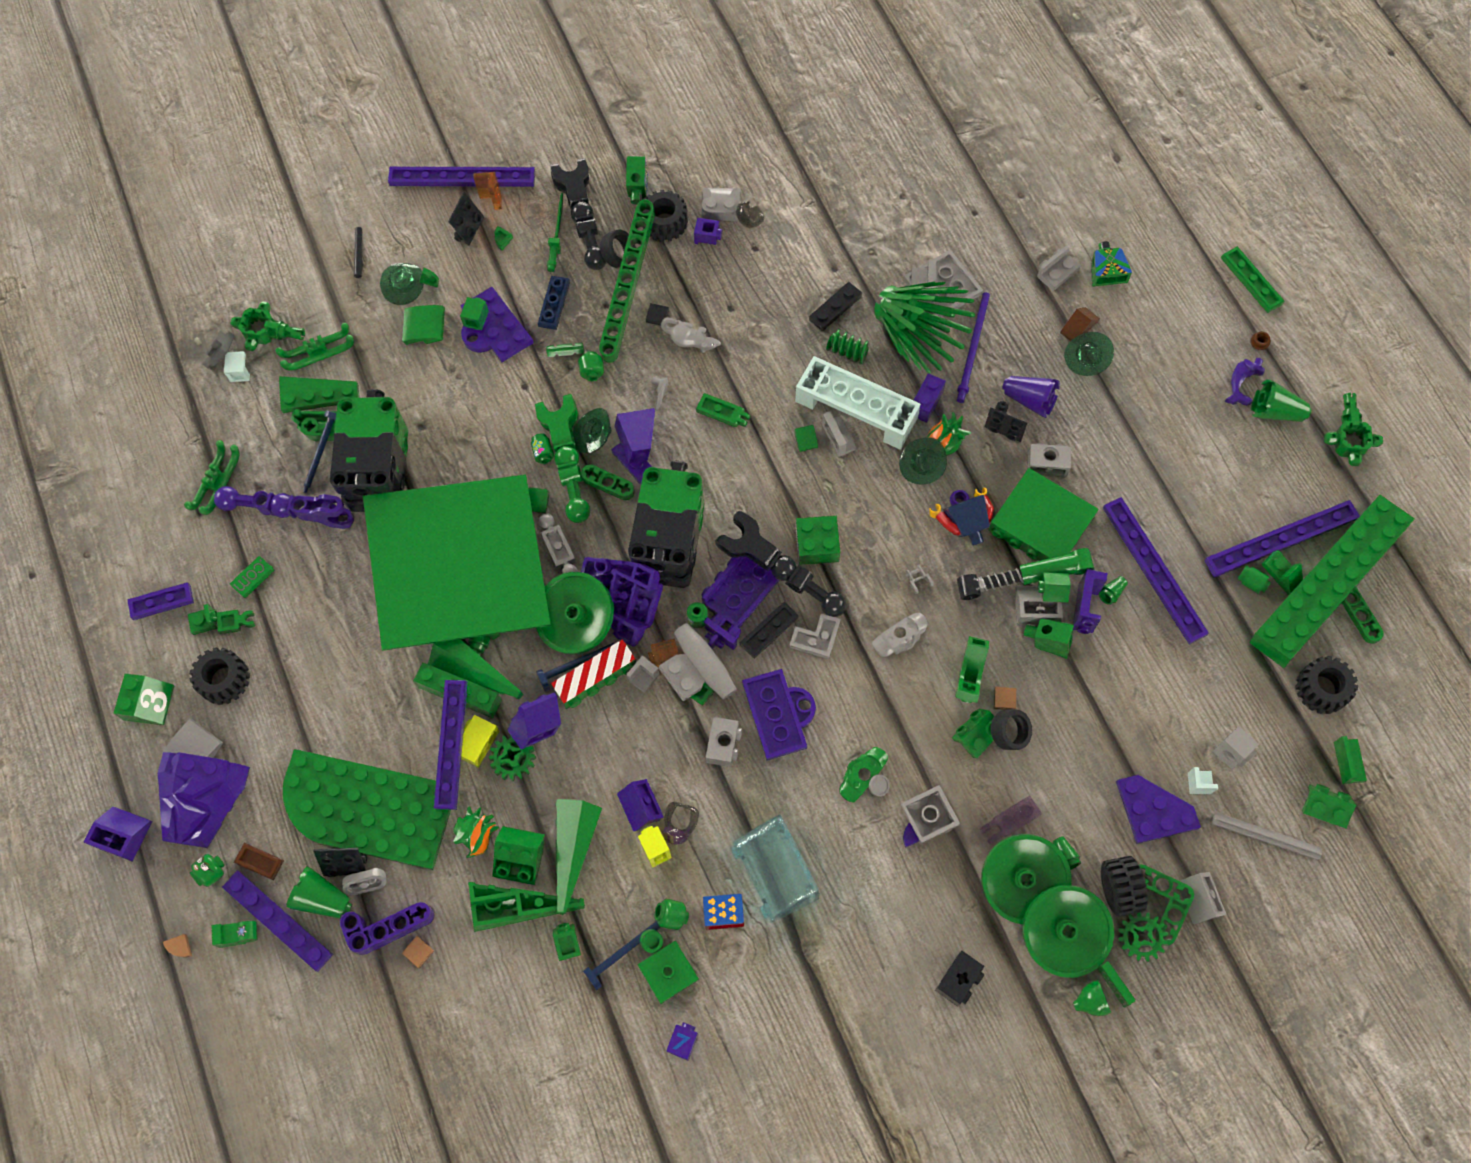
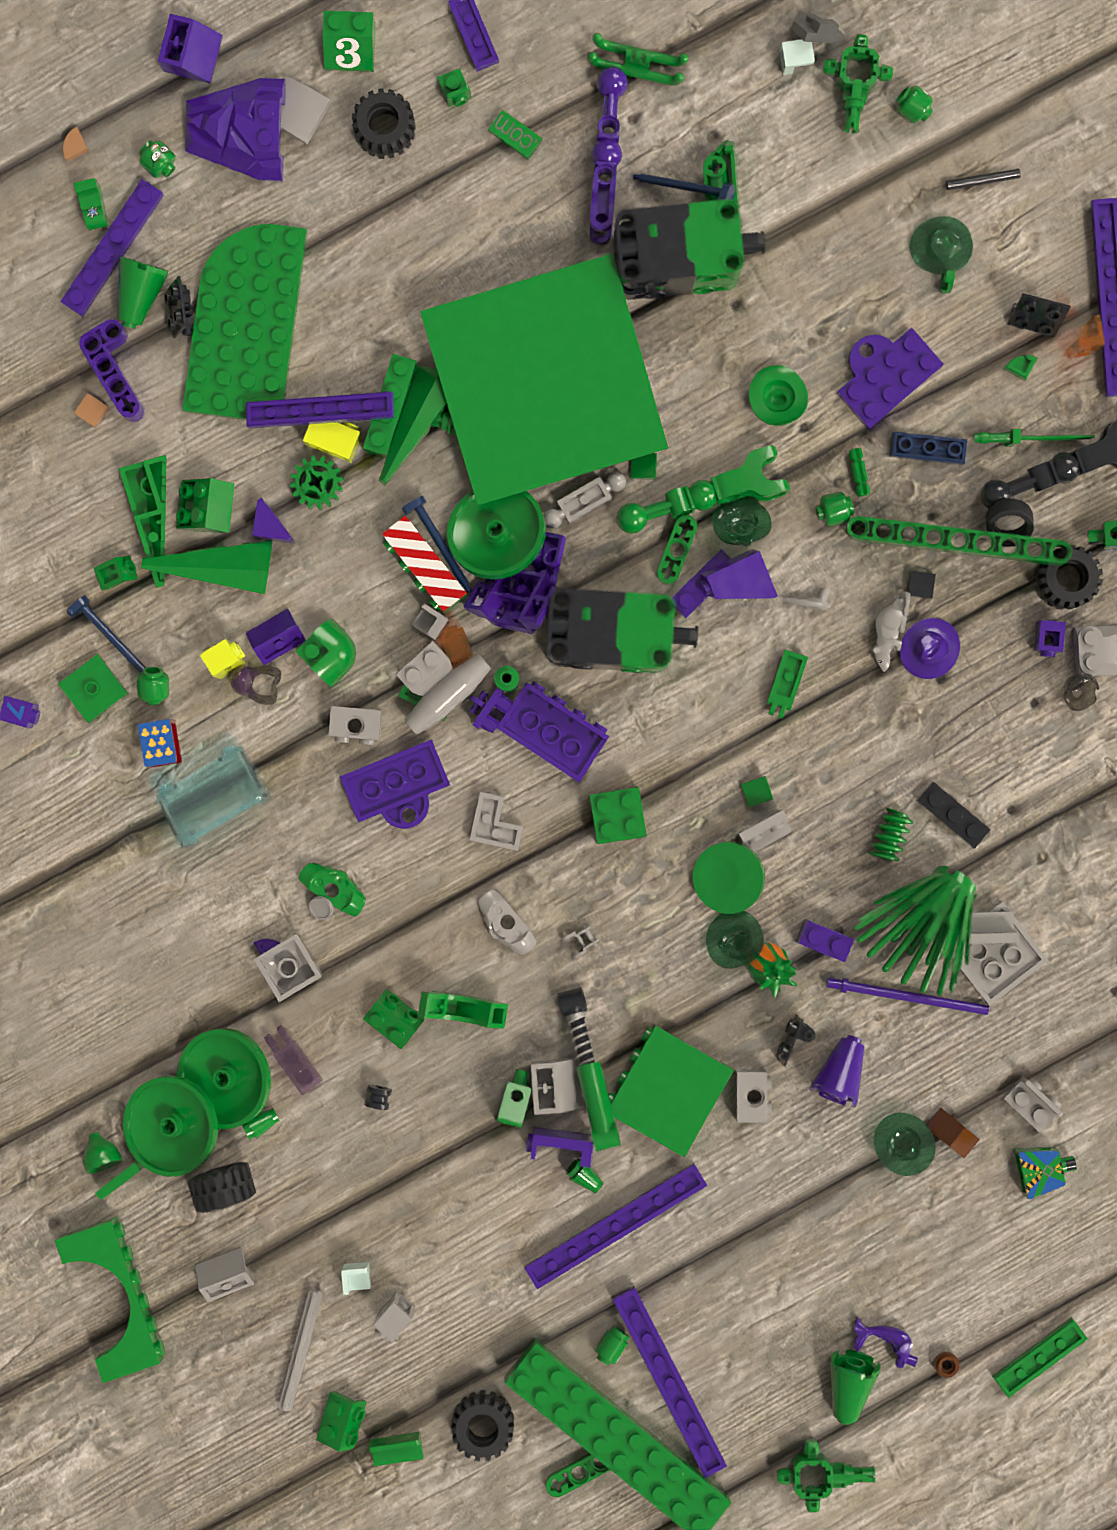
camera: 80 degrees right, 20 degrees up
green plate [217,610,255,634] -> none
reddish brown tile [233,843,284,881] -> none
green piece [275,323,354,371] -> none
green wing [279,376,360,413] -> none
light grey plate [342,868,386,895] -> none
green slope [402,305,445,345] -> none
green hair [453,806,499,858] -> none
green brick [460,297,489,330] -> none
dark purple slope [507,692,561,750] -> none
green brick [531,433,554,464] -> none
green tile [640,929,663,953] -> none
black piece [715,511,847,617] -> none
black plate [740,602,799,659] -> none
light aqua plate [795,356,921,450] -> none
dark blue torso [929,487,994,546] -> none
black brick [935,950,985,1007] -> none
dark purple plate [950,490,970,506] -> none
black tyre [991,709,1032,750] -> none
medium nougat tile [994,687,1017,710] -> none
green brick [1038,572,1071,603] -> none
dark purple plate [1116,775,1201,844] -> none
green gear [1118,912,1169,962] -> none
green beam [1139,864,1194,946] -> none
green slope [1261,550,1303,595] -> none
none -> green arch [55,1216,165,1383]
none -> dark purple slope [253,498,294,543]
none -> green brick [295,618,356,688]
none -> black wheel [364,1085,392,1110]
none -> green piece [693,841,765,914]
none -> green hat [749,365,808,426]
none -> green head [896,85,933,123]
none -> dark purple hat [900,618,960,679]

